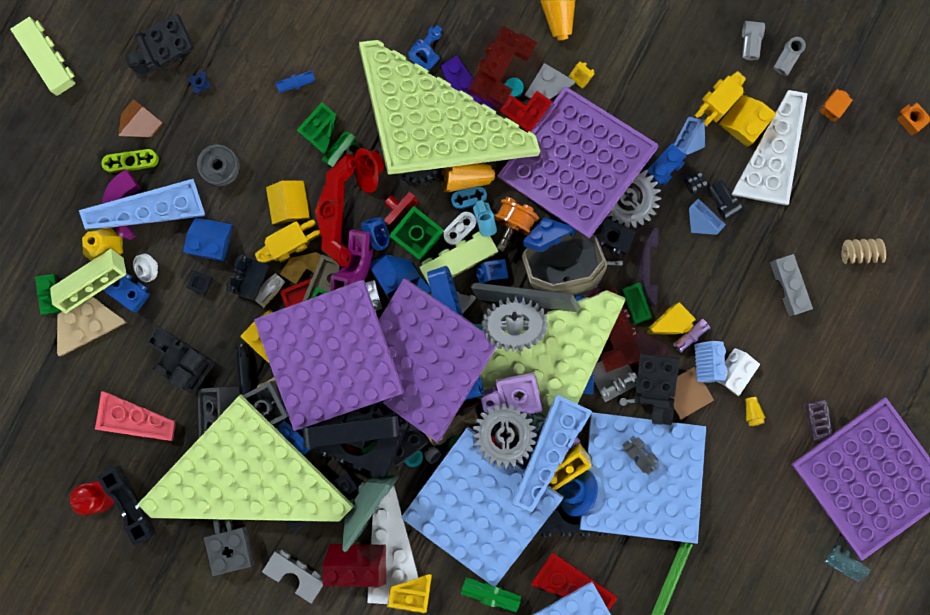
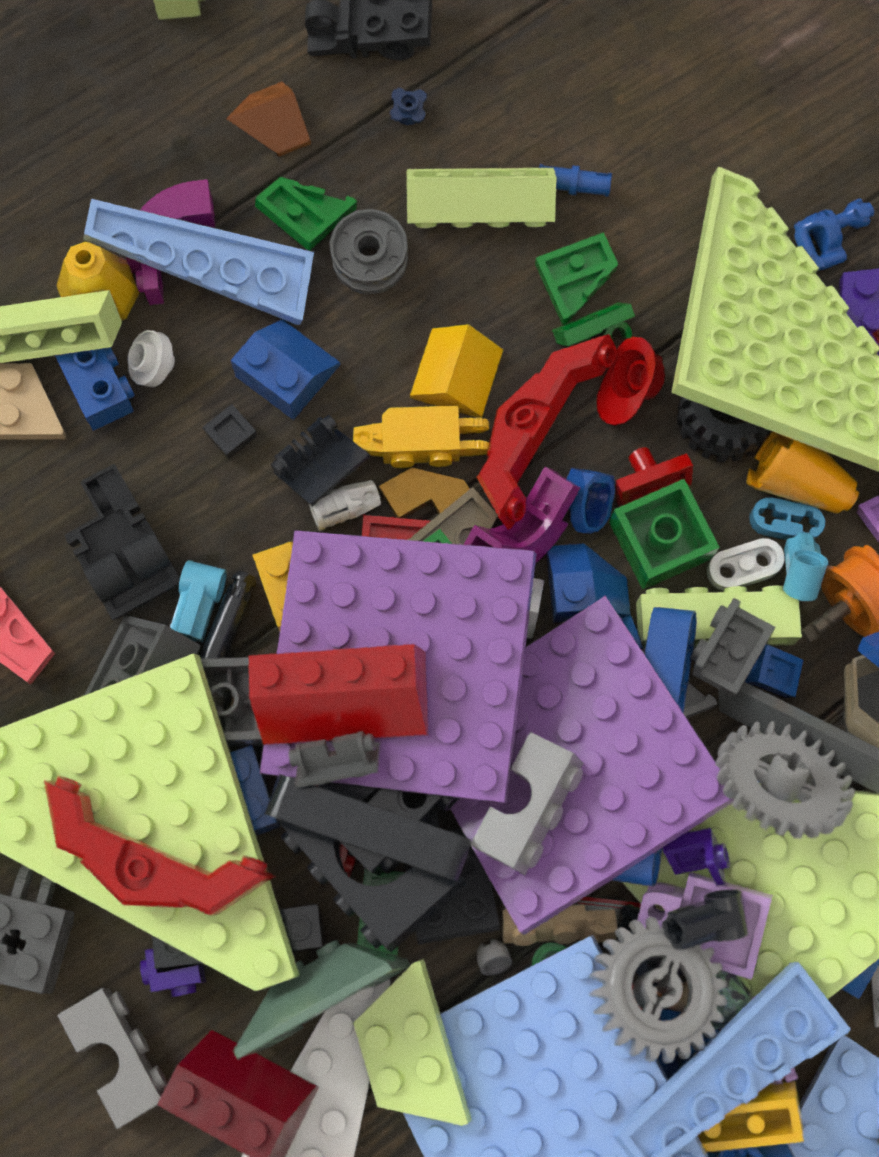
camera: 25 degrees right, 10 degrees down
lime beam [102,149,159,173] -> none
teal tile [405,450,423,467] -> none
none -> red helmet [44,776,275,916]
none -> dark purple bracket [140,949,206,997]
none -> medium azure piece [170,560,227,642]
none -> red slope [249,644,428,745]
none -> green wing [255,177,357,251]
none -> dark grey hinge [289,731,380,788]
none -> yellowish green wing [353,959,472,1125]
none -> yellowish green brick [407,168,556,228]
none -> light grey arch [471,732,584,876]
none -> dark purple bracket [663,828,730,886]
none -> black piece [663,889,748,950]
none -> dark grey bracket [690,598,775,698]

